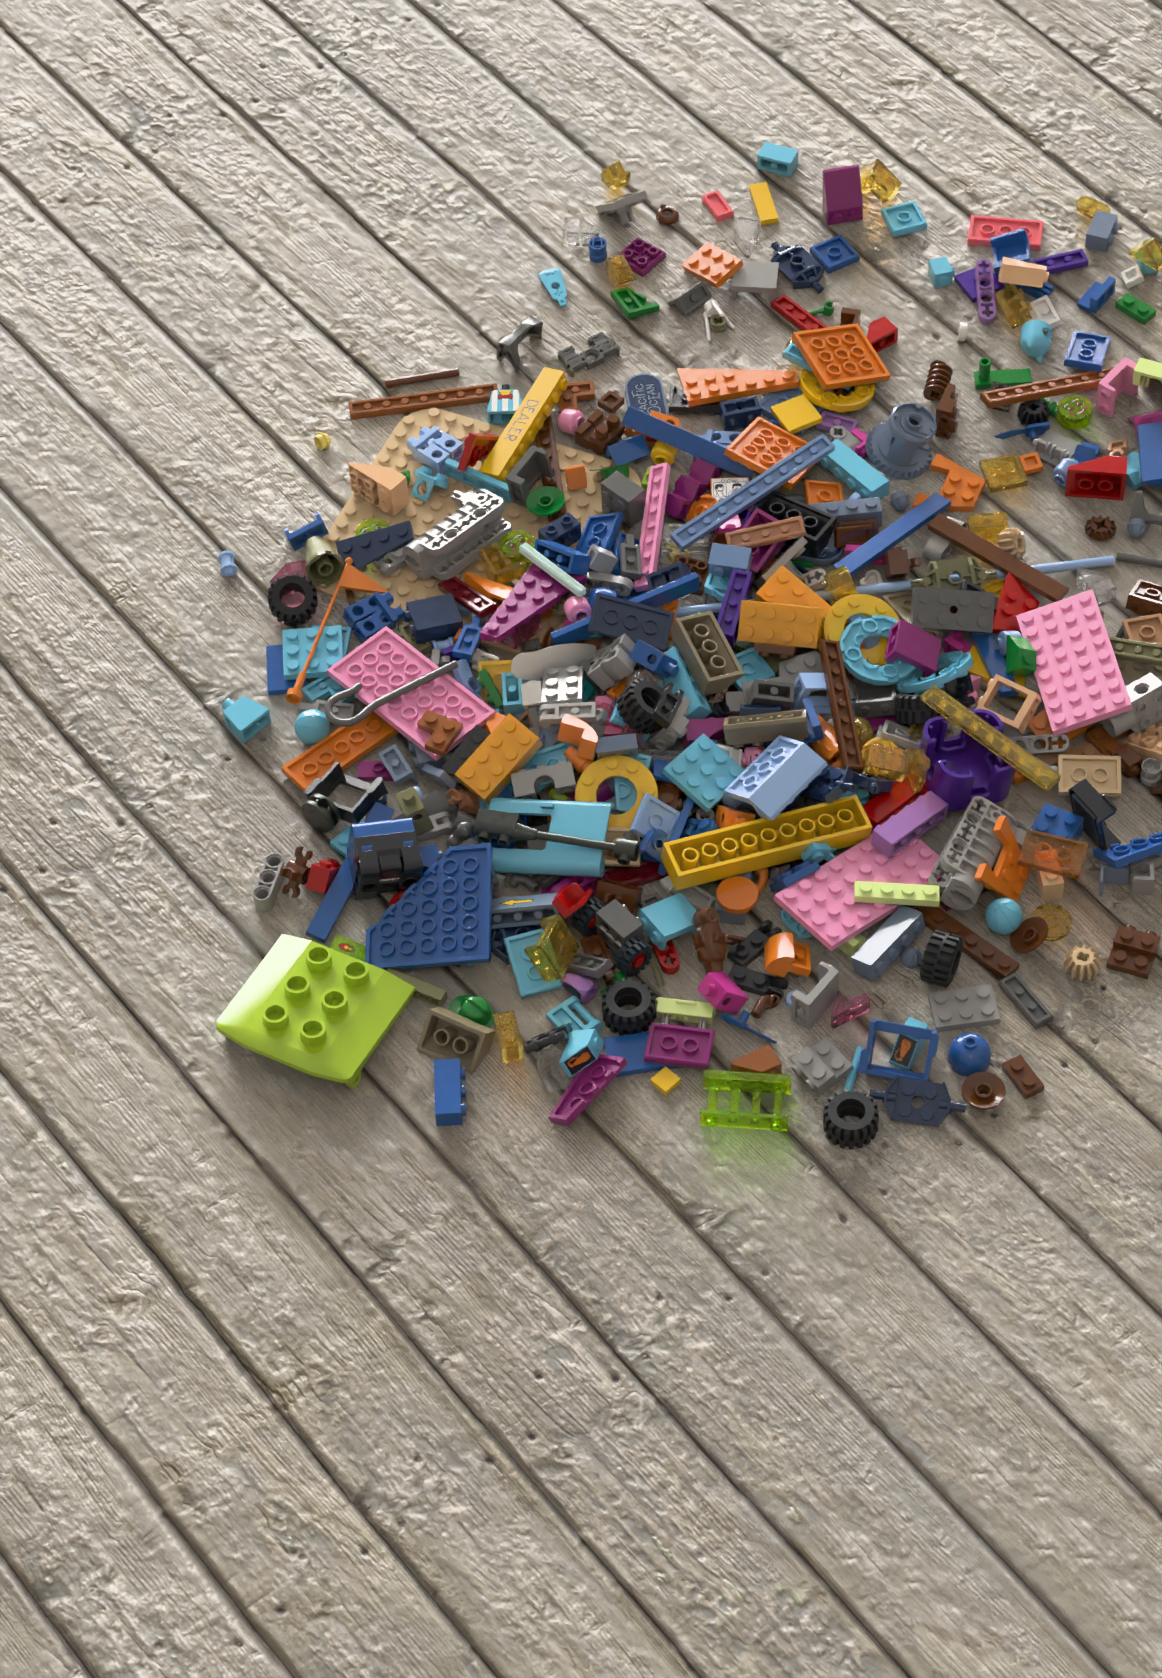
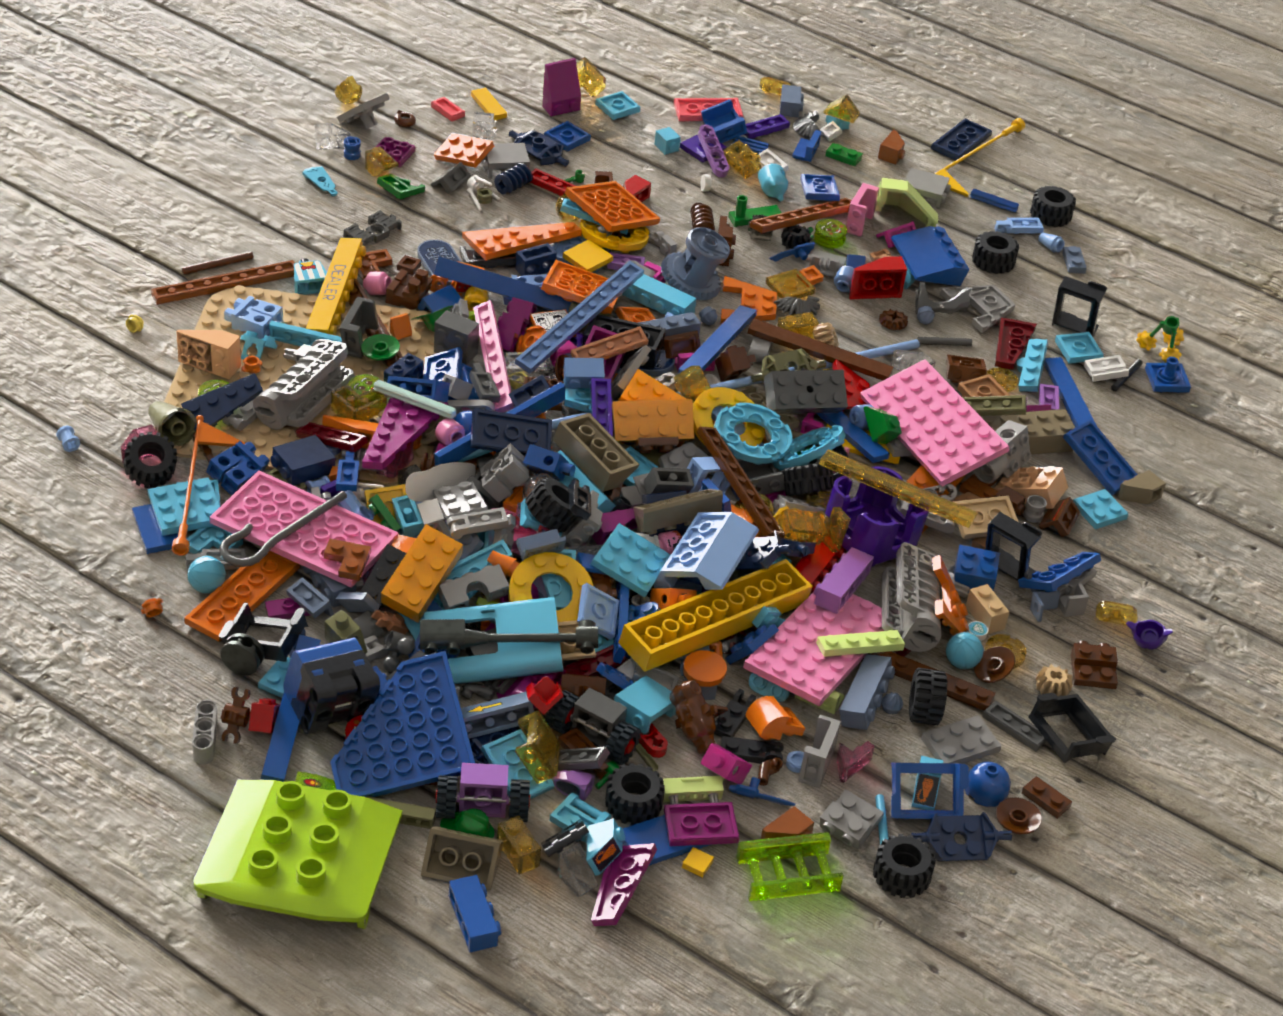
camera: 25 degrees left, 10 degrees down
medium azure torso [222,696,271,743] -> none
blue hinge [284,512,329,551] -> none
red wing [457,433,499,472] -> none
dark grey animal [497,315,543,369] -> none
orange brick [557,714,598,760] -> none
blue brick [639,829,670,863] -> none
medium azure brick [757,142,798,177] -> none
magenta panel [884,619,942,678] -> none
light nougat window [976,674,1042,735] -> none
light nougat slope [998,257,1049,288] -> none
clear orange tile [1017,829,1089,880] -> none
none -> orange plate [141,598,163,617]
none -> orange plate [241,356,262,373]
none -> brick [436,763,530,823]
none -> light grey plate [452,298,469,319]
none -> dark blue piece [494,163,533,195]
none -> blue tile [596,662,634,689]
none -> light grey plate [654,231,677,256]
none -> dark grey hair [774,295,820,320]
none -> dark grey hair [793,111,820,138]
none -> tile [966,621,988,641]
none -> black piece [1028,693,1116,763]

